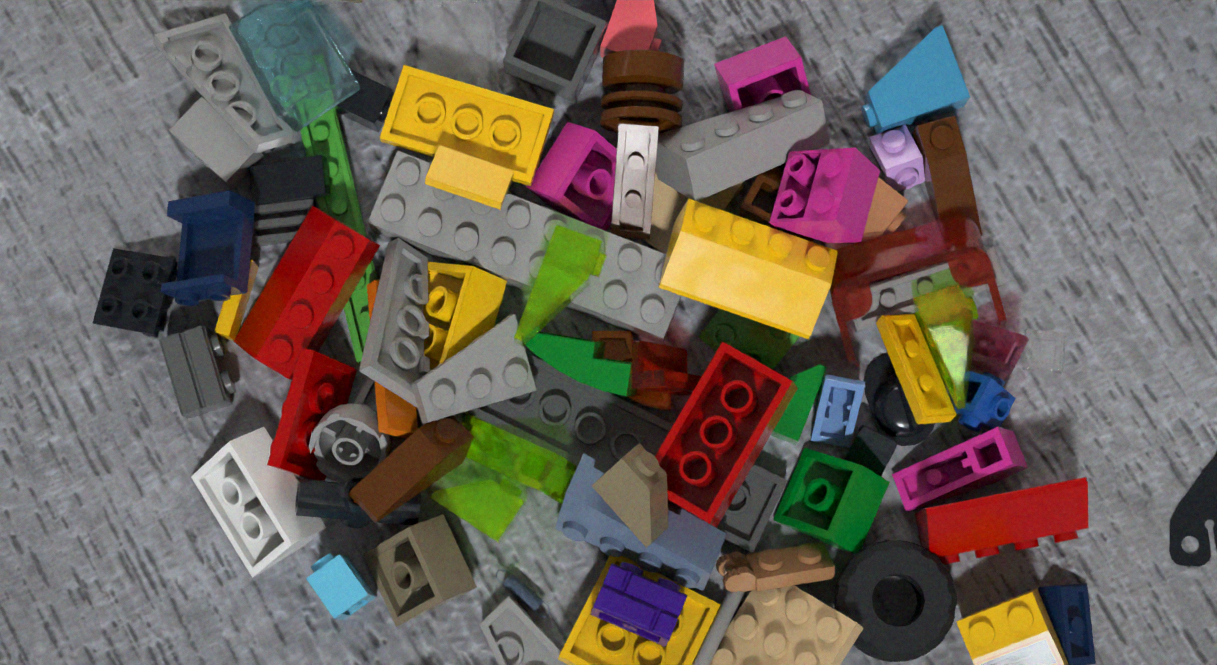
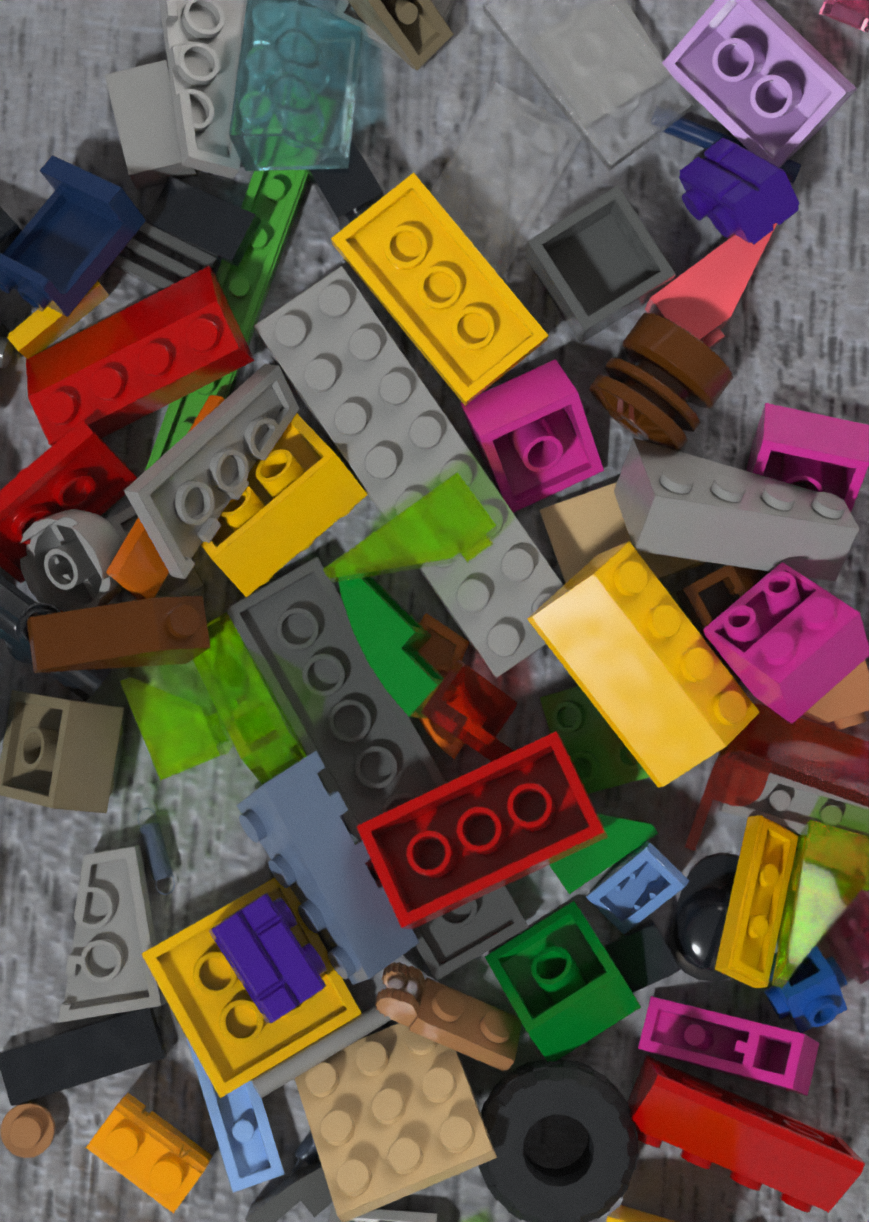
camera: 40 degrees right, 5 degrees up
light grey wing [411,313,537,424] -> none
yellow tile [425,145,514,210] -> none
dark tan slope [591,443,668,548] -> none
plate [611,119,659,239] -> none

